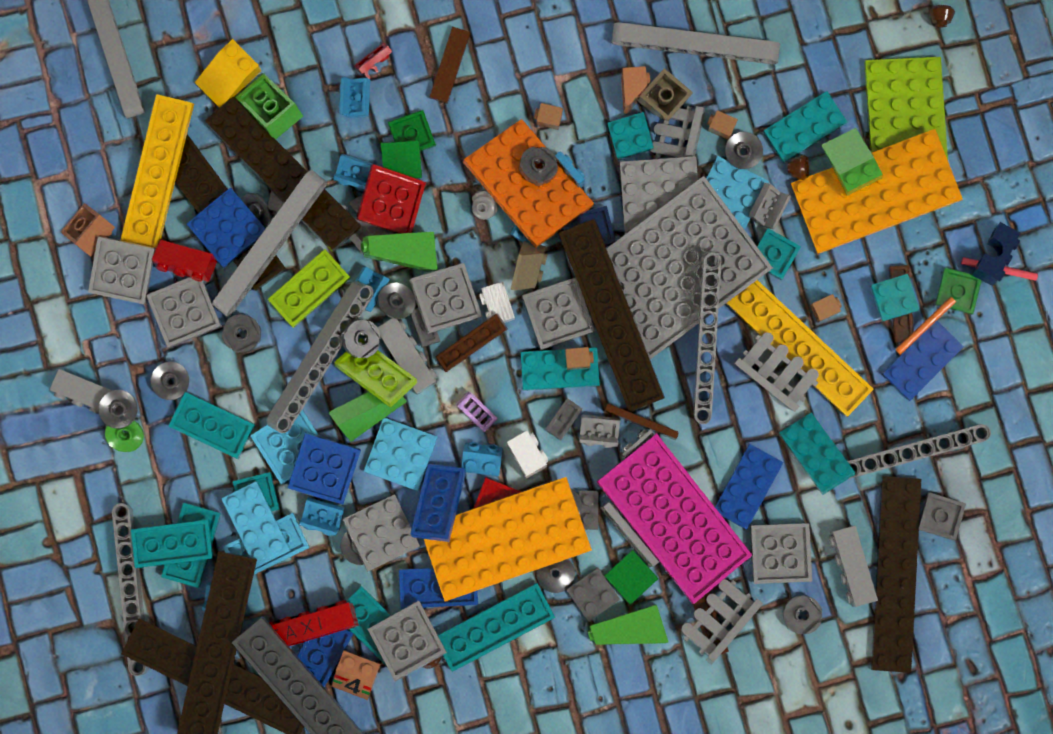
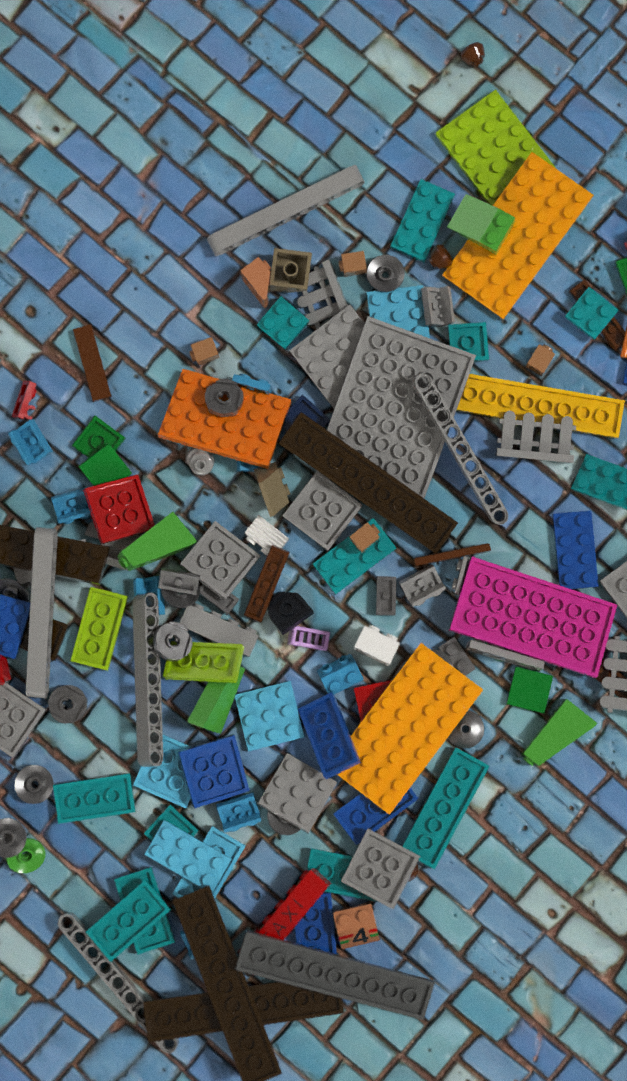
camera: 30 degrees left, 0 degrees up
flat silver plate [567,568,620,622] -> none
none -> flat silver plate [158,568,200,595]
none -> black tile [268,591,314,635]

